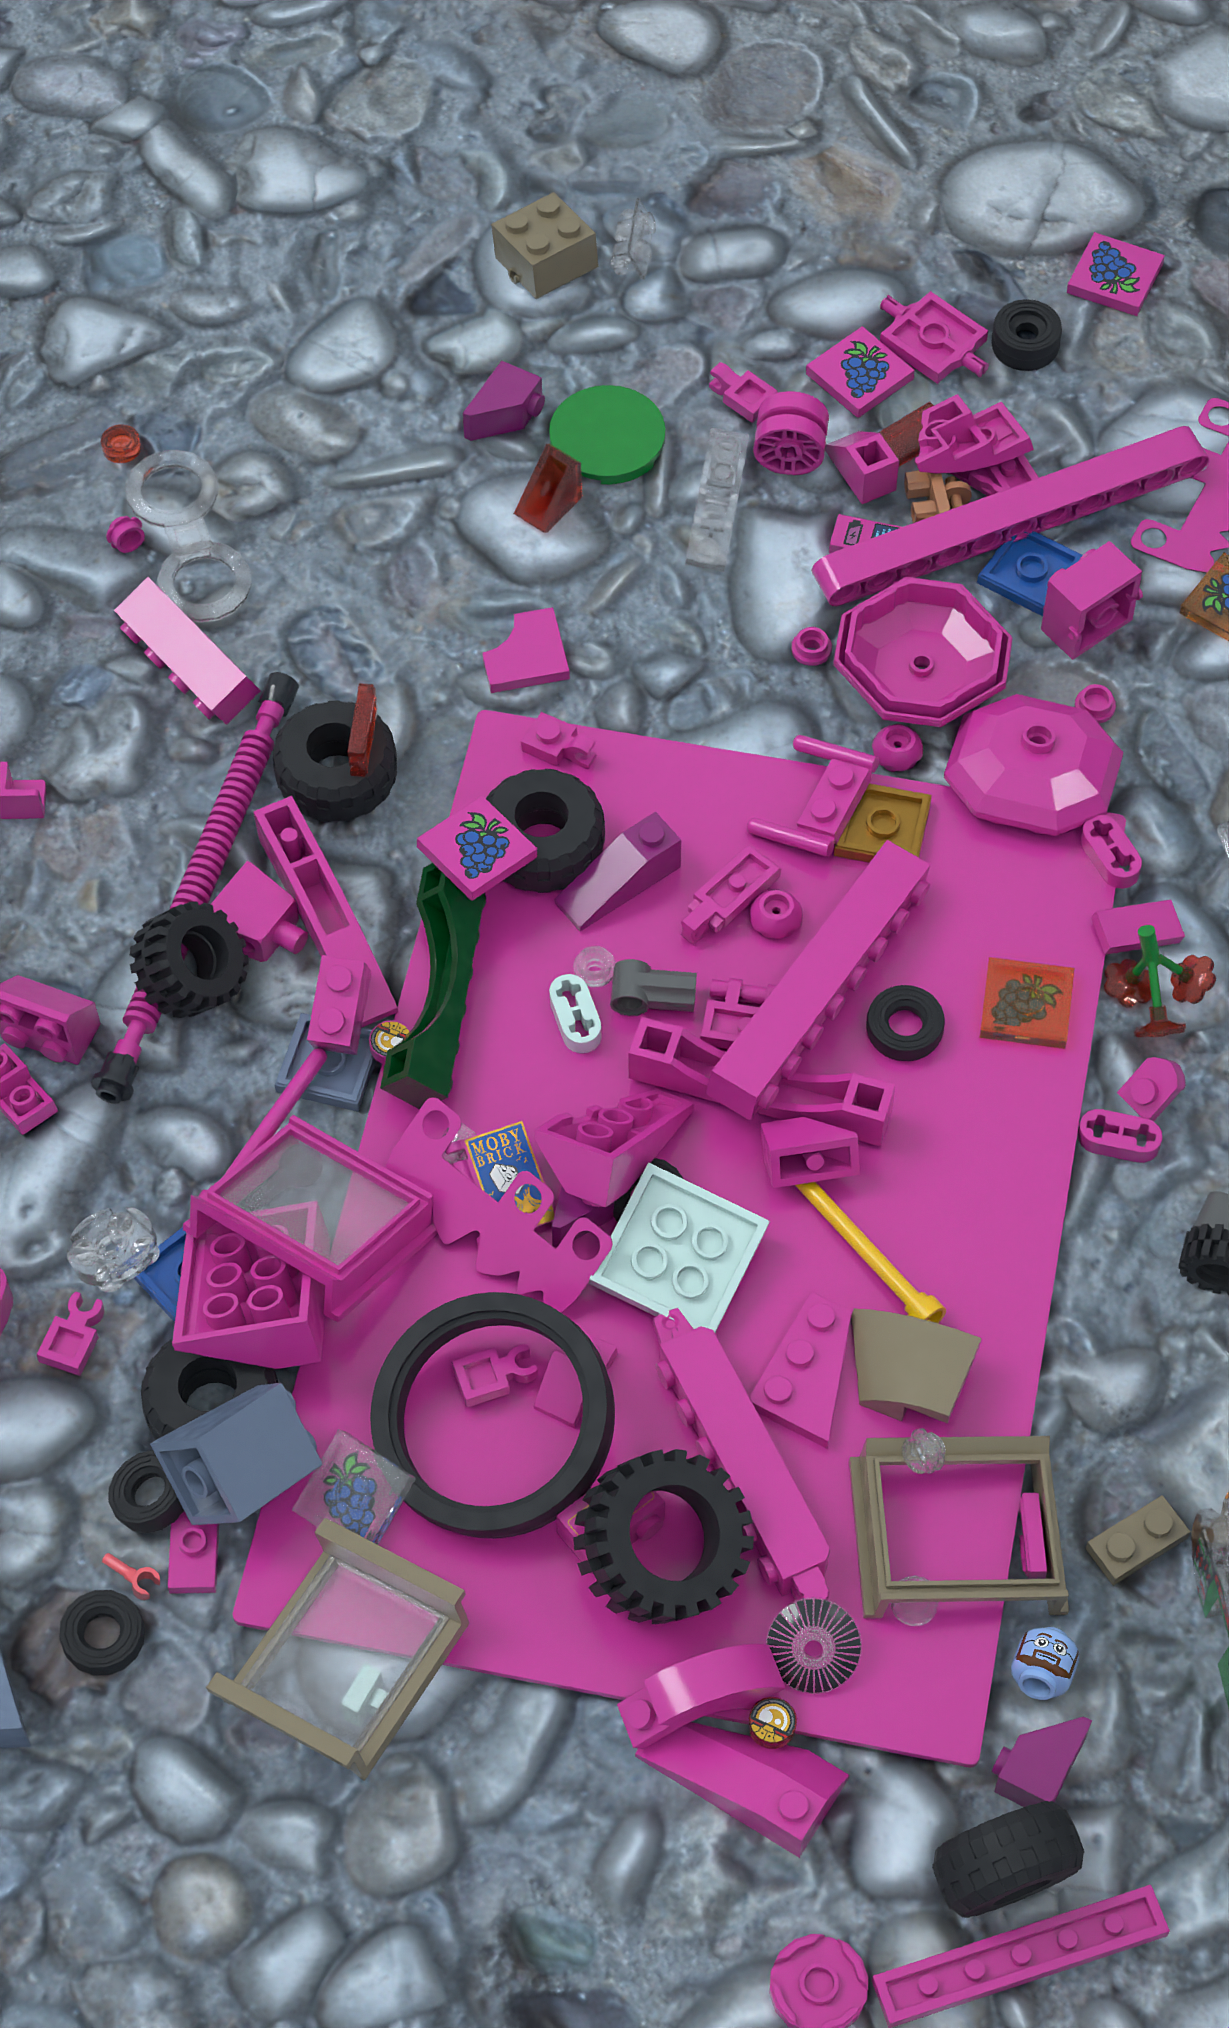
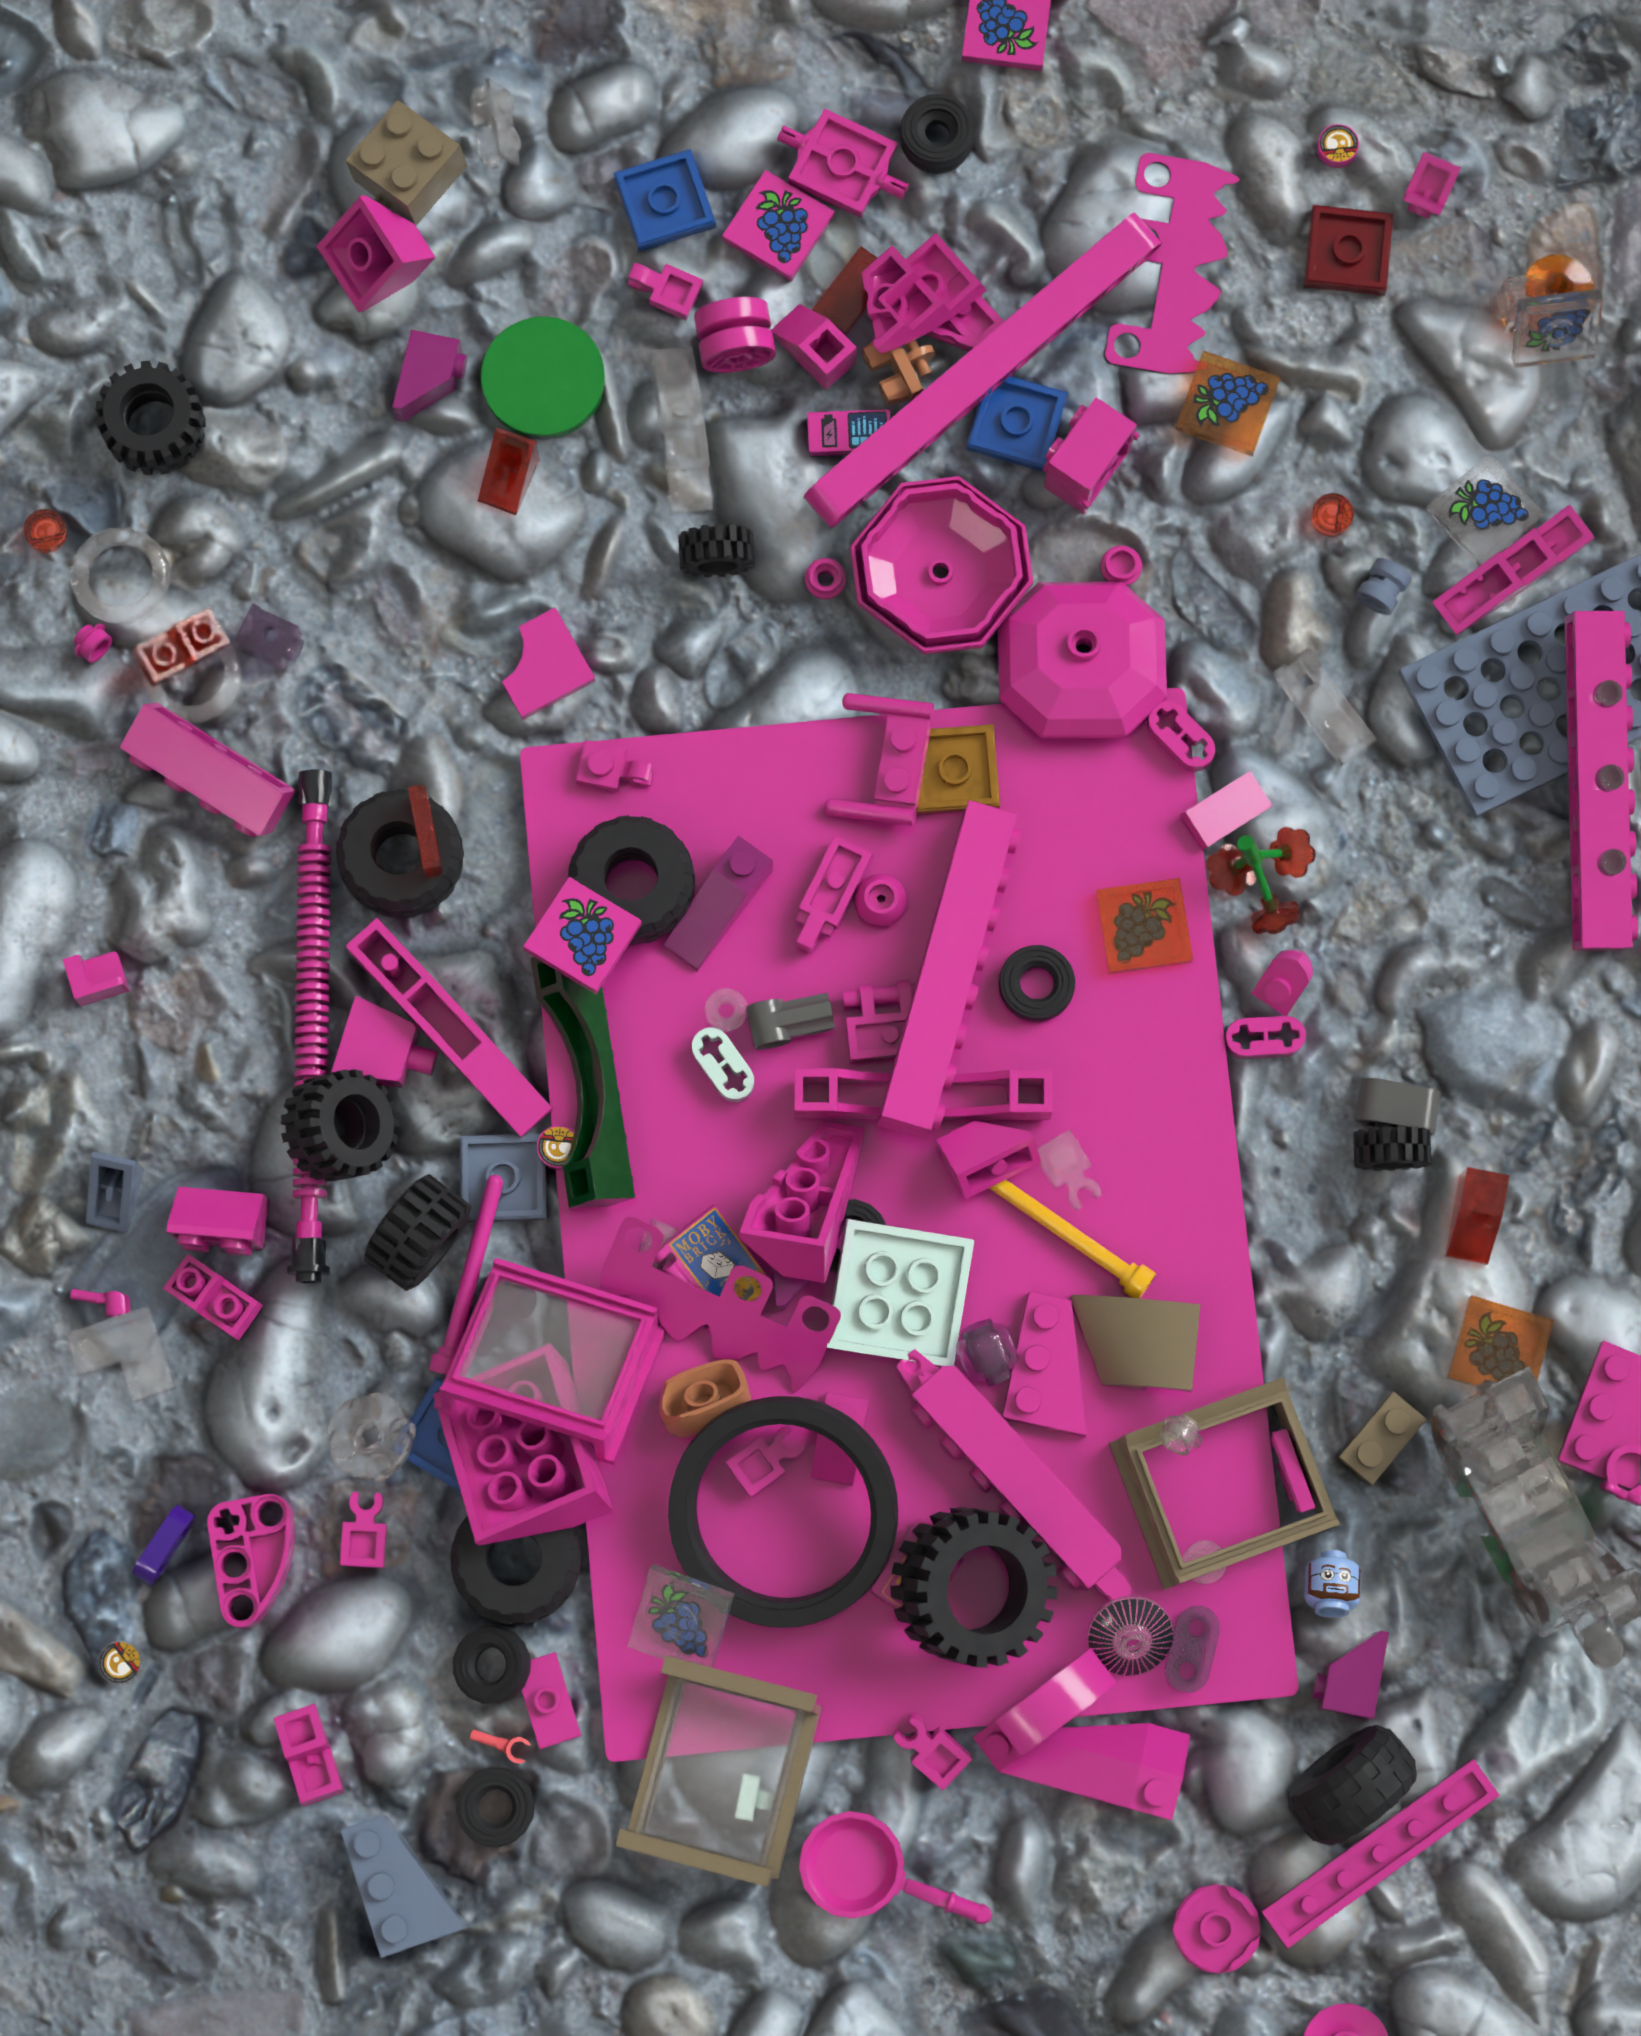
camera: 20 degrees left, 20 degrees up
sand blue slope [150,1383,323,1525] -> none
dark pink brick [307,955,371,1055] -> none
tile [748,1697,797,1749] -> none
dark pink plate [872,724,923,772] -> none
none -> black tyre [95,361,206,475]
none -> clear red slope [131,607,230,687]
none -> clear purple brick [234,603,304,671]
none -> dark pink slope [316,195,436,312]
none -> black tyre [364,1174,471,1291]
none -> blue tile [613,149,716,252]
none -> nougat piece [659,1359,751,1438]
none -> black tyre [678,524,755,578]
none -> dark pink piece [799,1811,992,1924]
none -> dark pink plate [893,1712,972,1790]
none -> clear purple head [956,1318,1019,1386]
none -> clear plate [1038,1129,1102,1211]
none -> clear purple plate [1165,1606,1220,1693]

